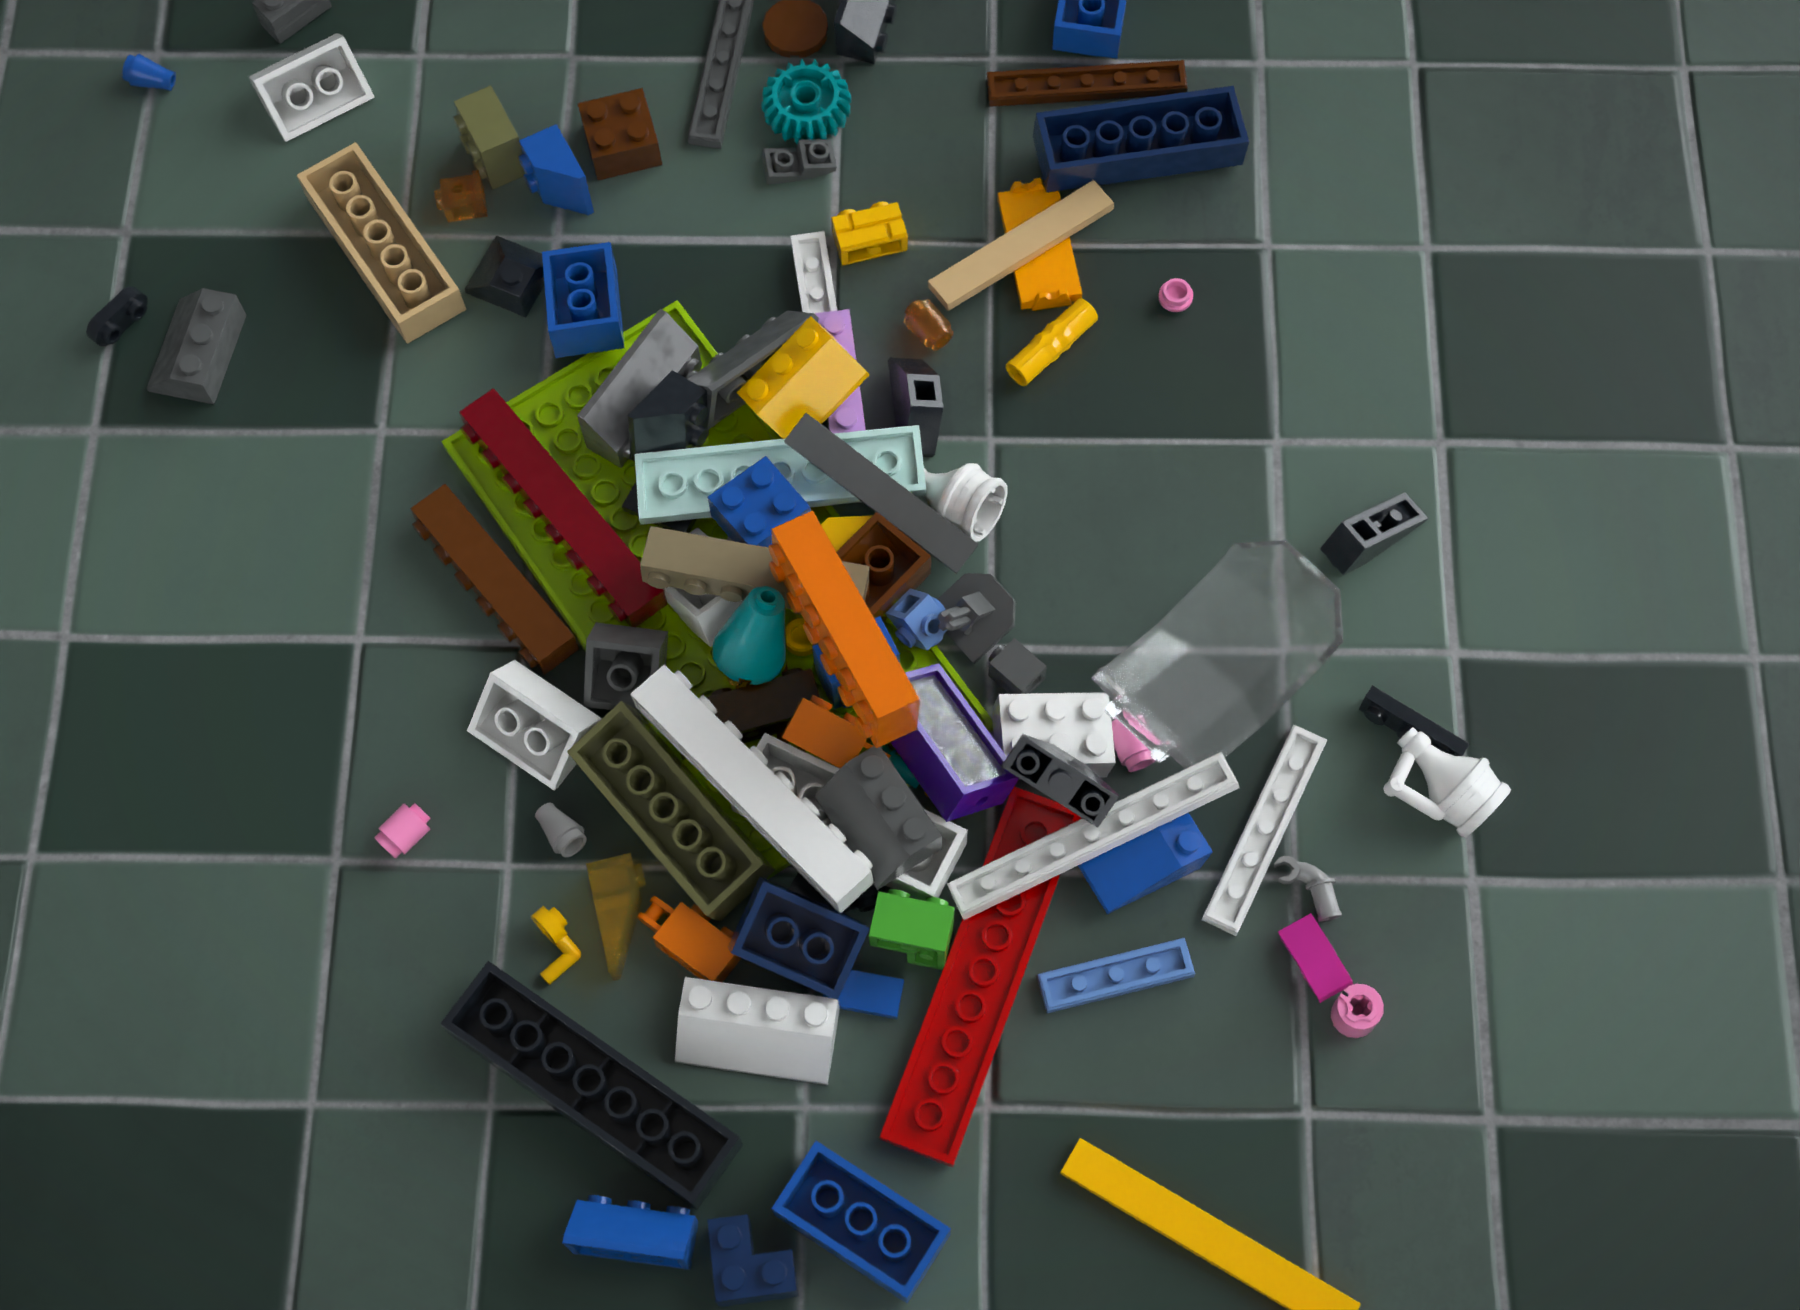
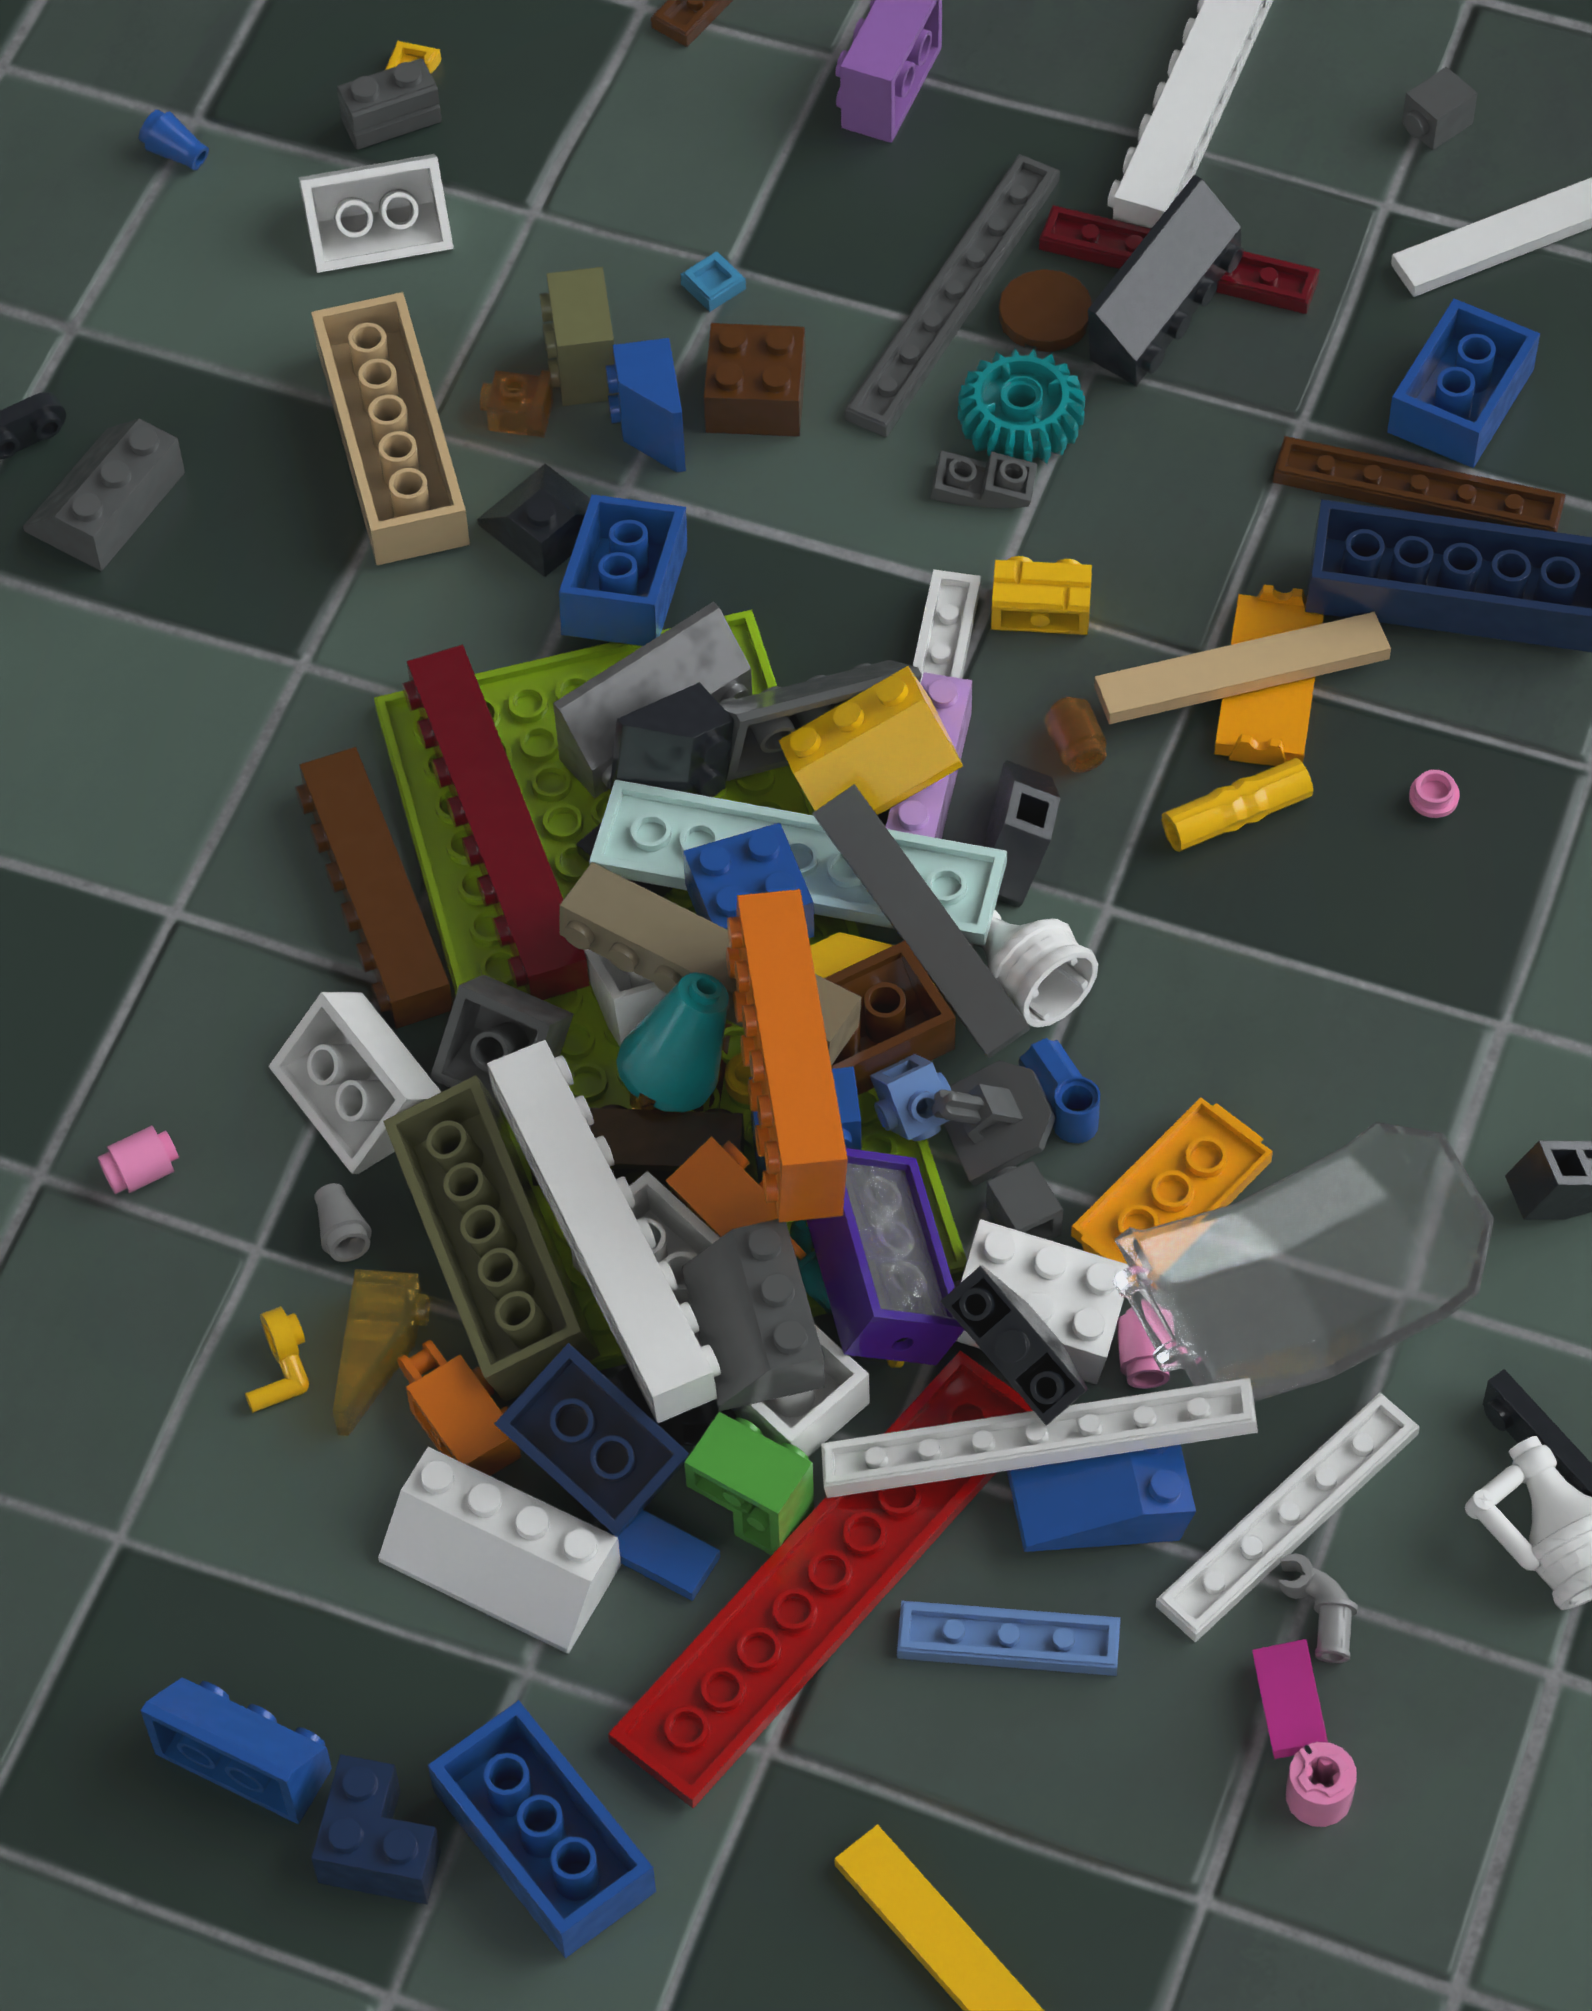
camera: 20 degrees right, 10 degrees down
black brick [440,961,743,1210] -> none
none -> dark azure tile [680,251,746,312]
none -> blue piece [1019,1038,1101,1144]
none -> light orange brick [1071,1097,1273,1292]

